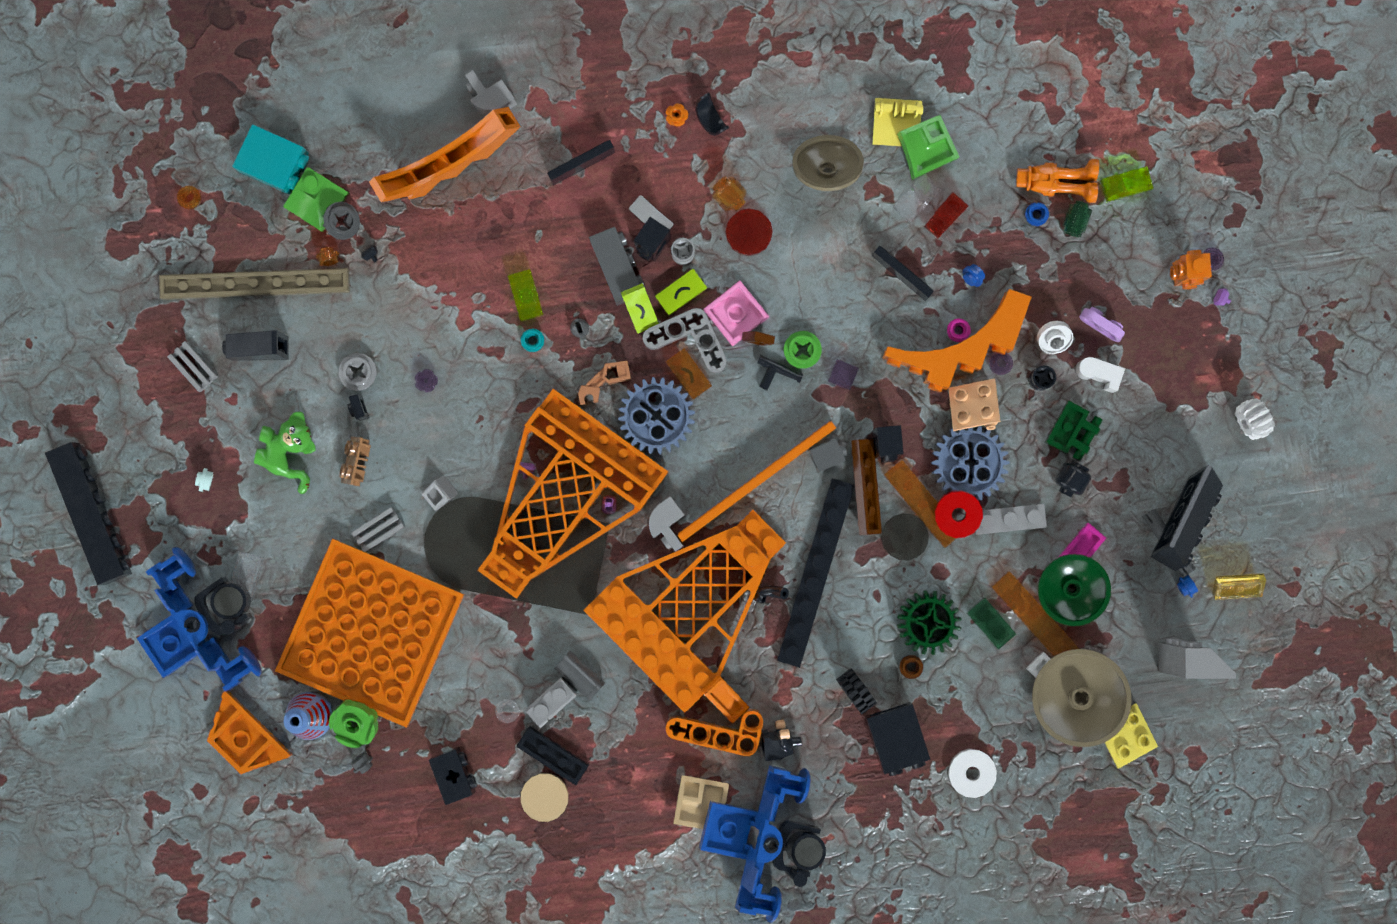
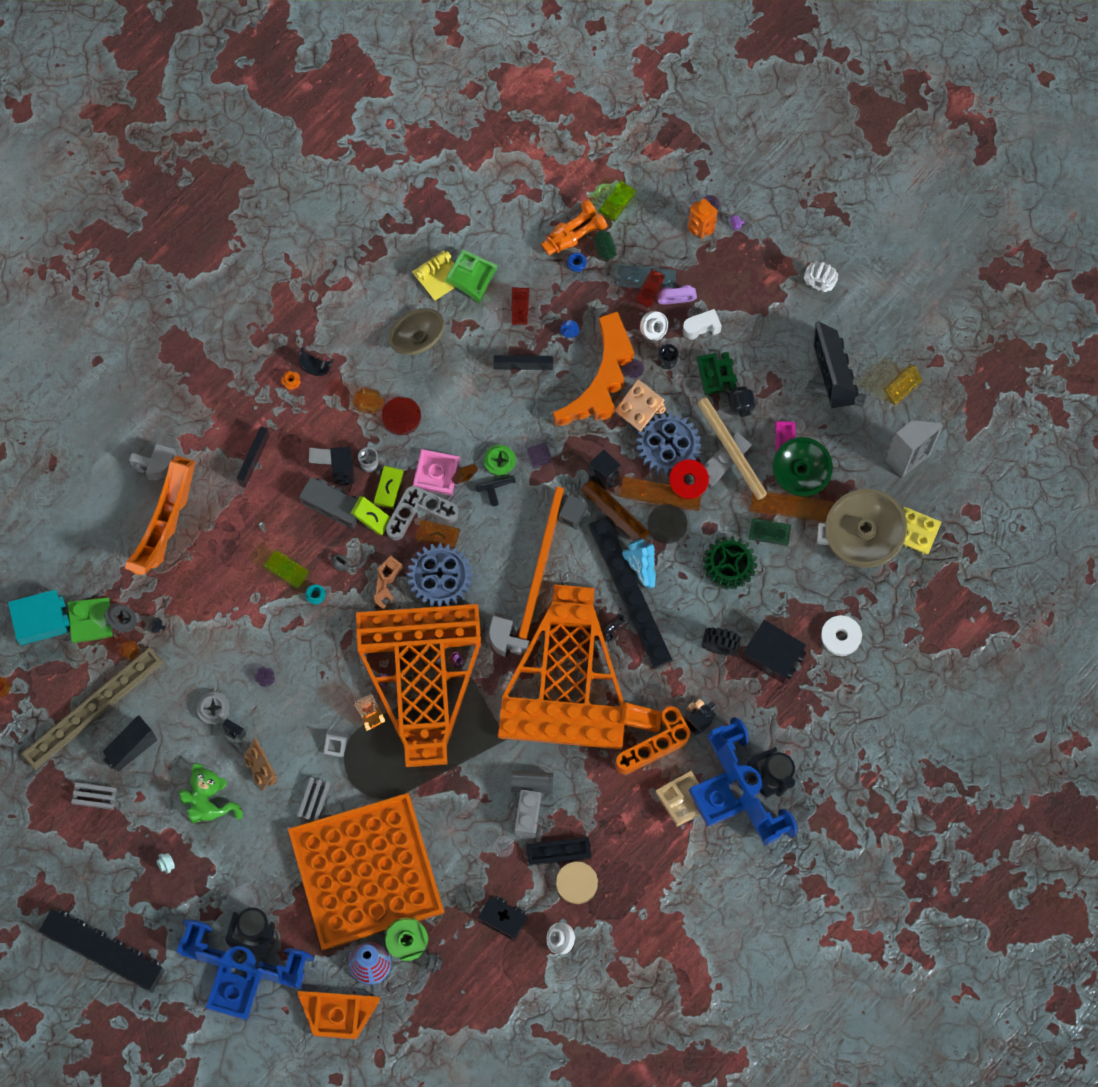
camera: 45 degrees left, 15 degrees down
reddish brown plate [899,655,923,679] -> none
dark pink plate [947,319,971,342] -> none
blue plate [1176,575,1198,598] -> none
none -> clear orange brick [353,693,385,730]
none -> white plate [546,922,575,955]
none -> clear light blue plate [616,265,676,290]
none -> medium azure rock [622,539,656,588]
none -> clear red leg [634,268,666,308]
none -> tan axle [698,397,767,500]

